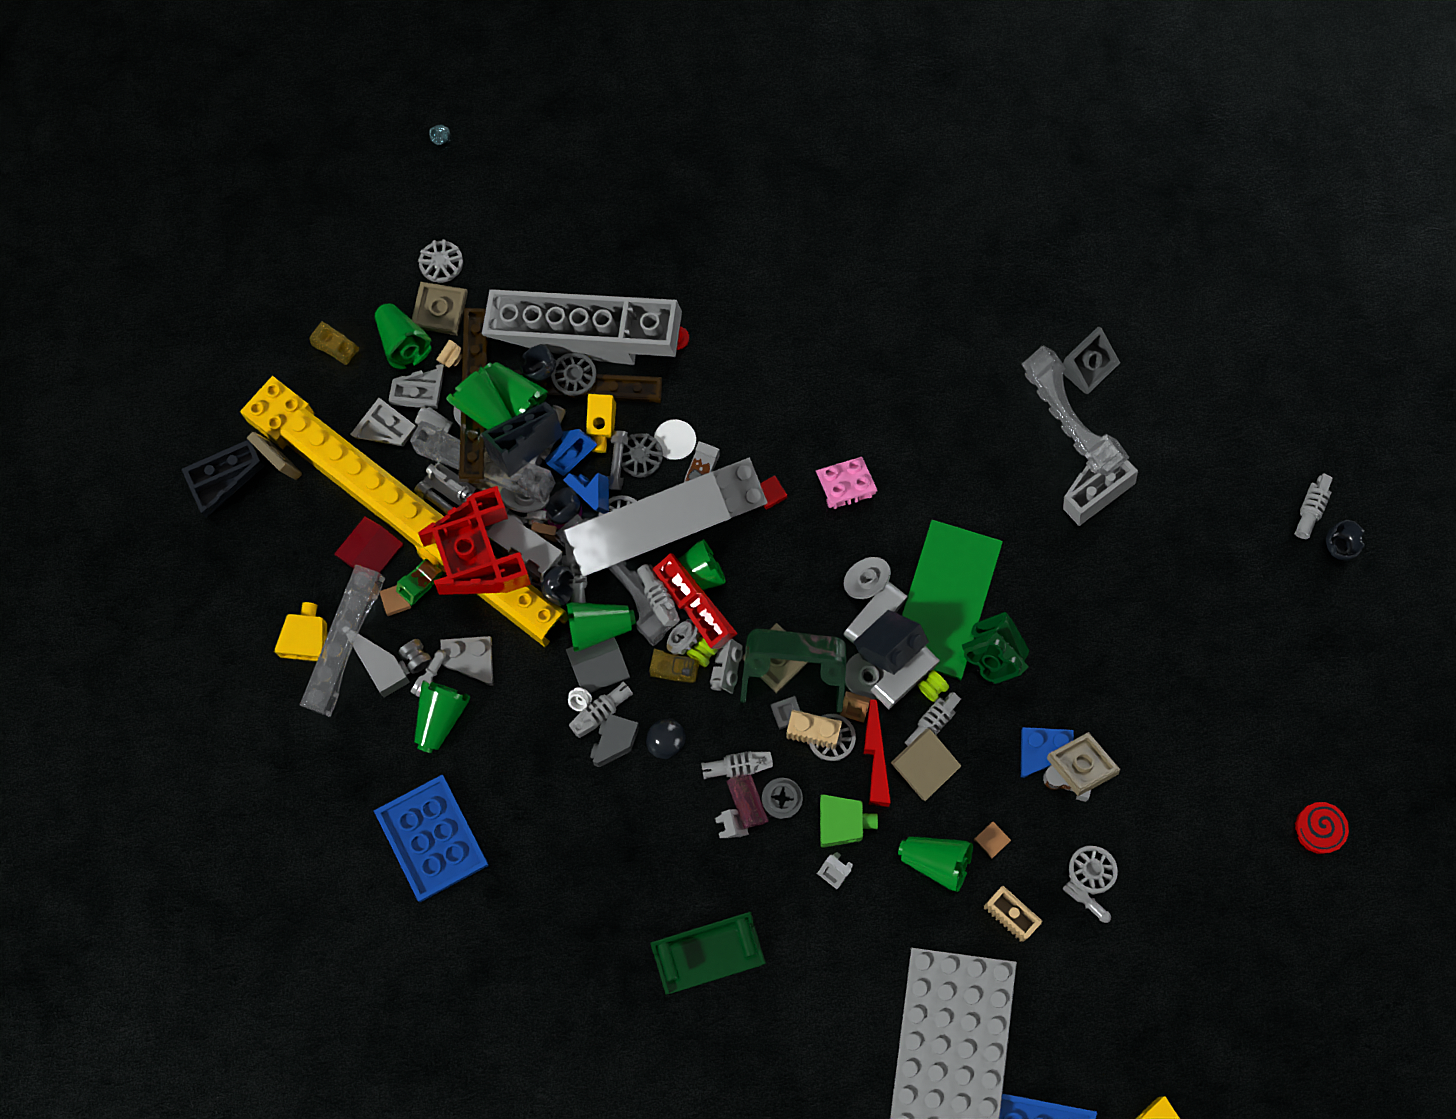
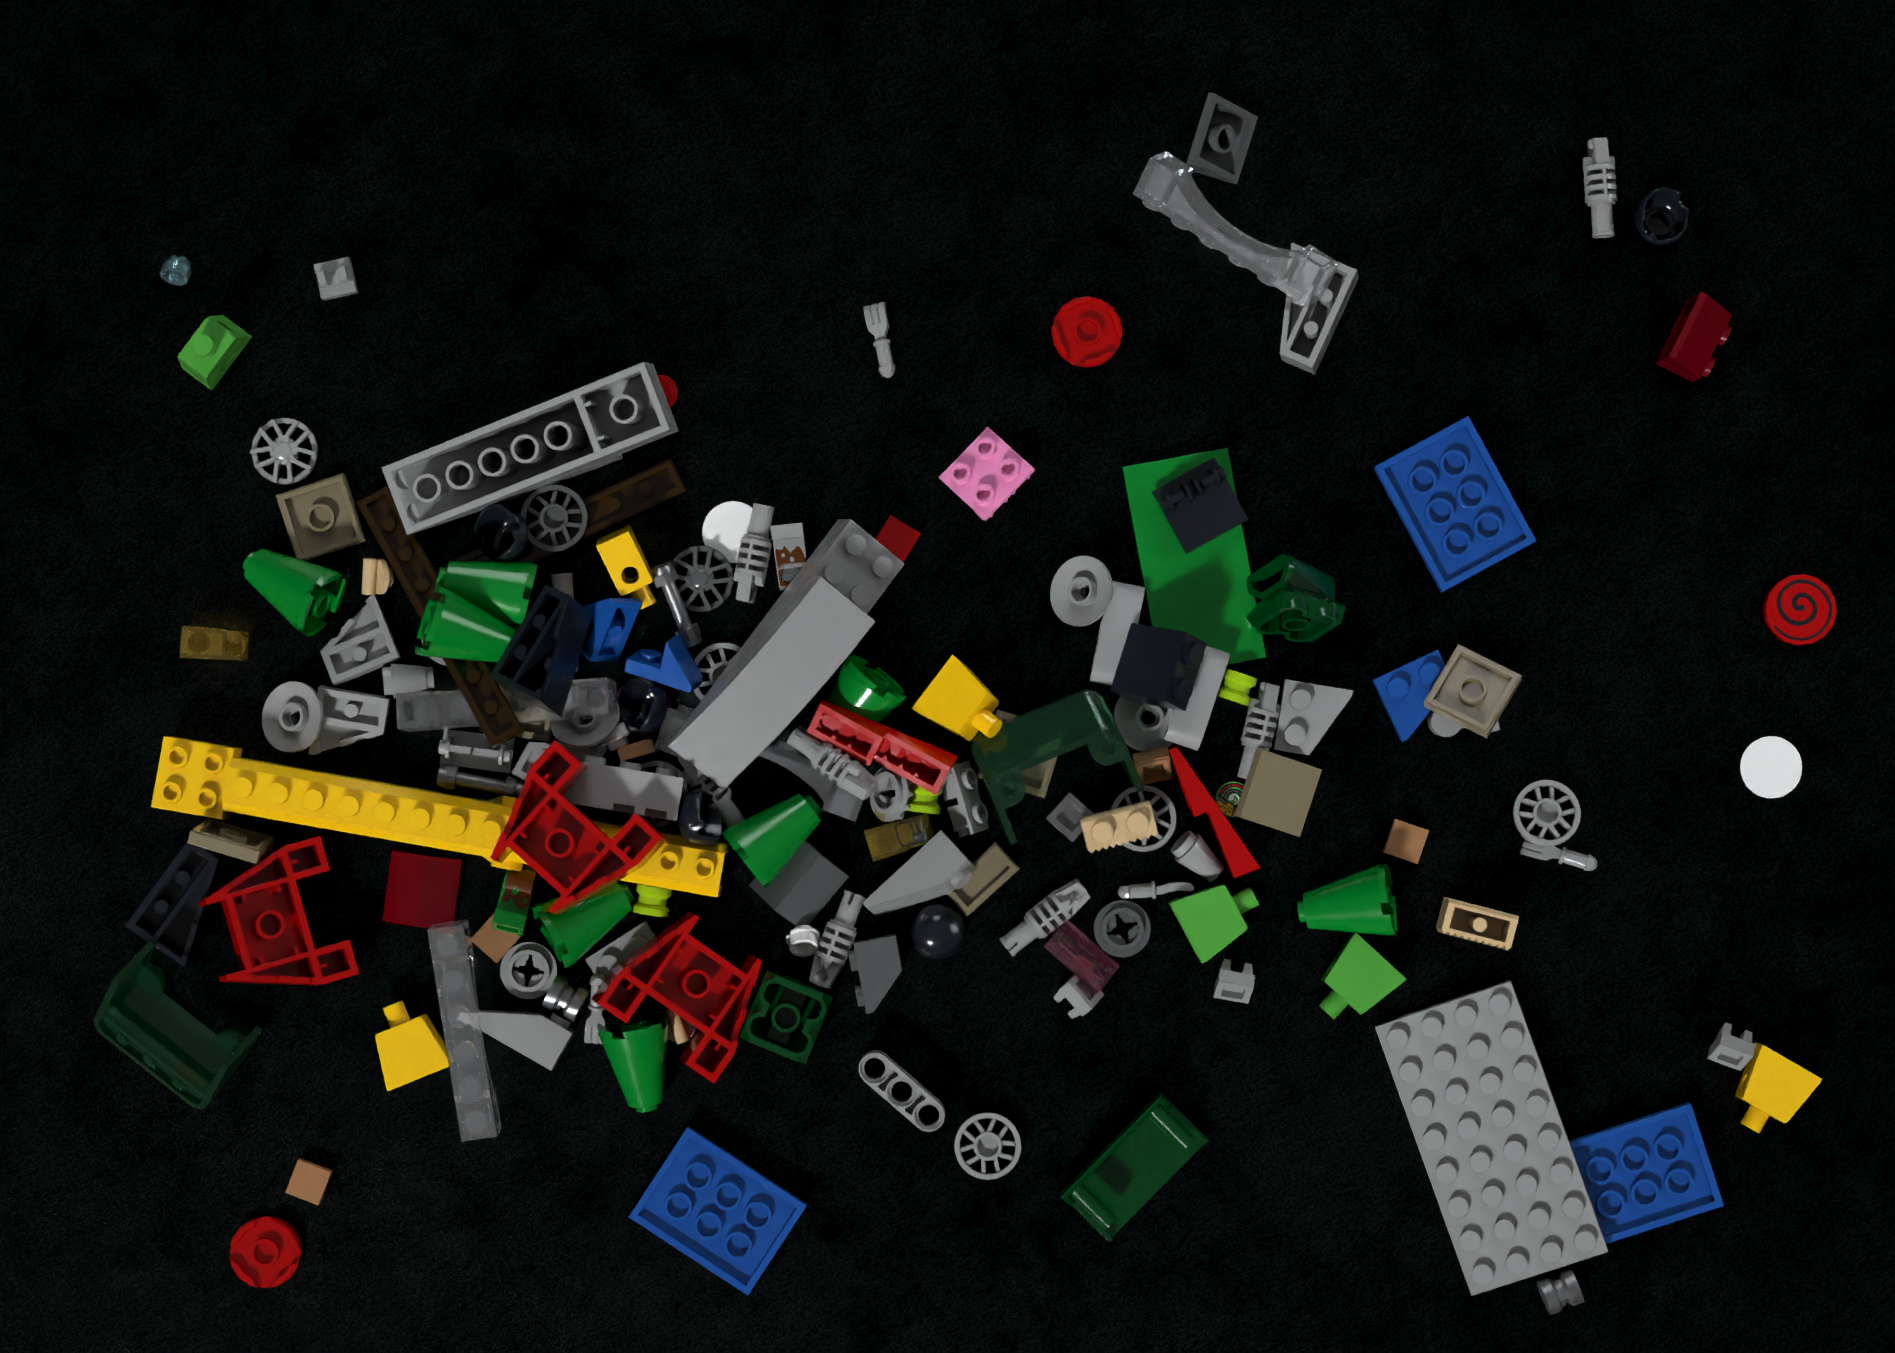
camera: 30 degrees left, 15 degrees up
none -> clear green windscreen [93,941,262,1109]
none -> bright green torso [177,315,252,390]
none -> red wedge [198,836,359,986]
none -> red tile [230,1216,302,1288]
none -> light grey dish [262,681,323,753]
none -> medium nougat tile [285,1158,333,1205]
none -> light grey tile [314,257,358,301]
none -> light grey gear [500,942,558,999]
none -> green cone [531,882,634,968]
none -> red wedge [591,911,762,1083]
none -> lime wheel [633,884,672,917]
none -> tan plate [665,1009,696,1044]
none -> light grey hinge [733,503,775,603]
none -> dark green piece [740,970,833,1064]
none -> light grey beam [859,1050,945,1132]
none -> light grey slope [862,830,977,916]
none -> light grey piece [863,302,895,378]
none -> yellow torso [911,655,1002,741]
none -> dark tan tile [947,842,1020,916]
none -> light grey wheel [954,1112,1021,1180]
none -> red tile [1051,296,1123,368]
none -> light grey piece [1118,881,1194,899]
none -> black hinge [1152,458,1249,554]
none -> light grey cone [1171,831,1224,882]
none -> tile [1215,781,1244,817]
none -> light grey wing [1273,679,1353,755]
none -> bright green torso [1319,932,1406,1020]
none -> blue plate [1373,416,1536,592]
none -> dark red slope [1655,292,1732,382]
none -> light grey tile [1707,1023,1756,1071]
none -> white sticker [1740,736,1802,798]

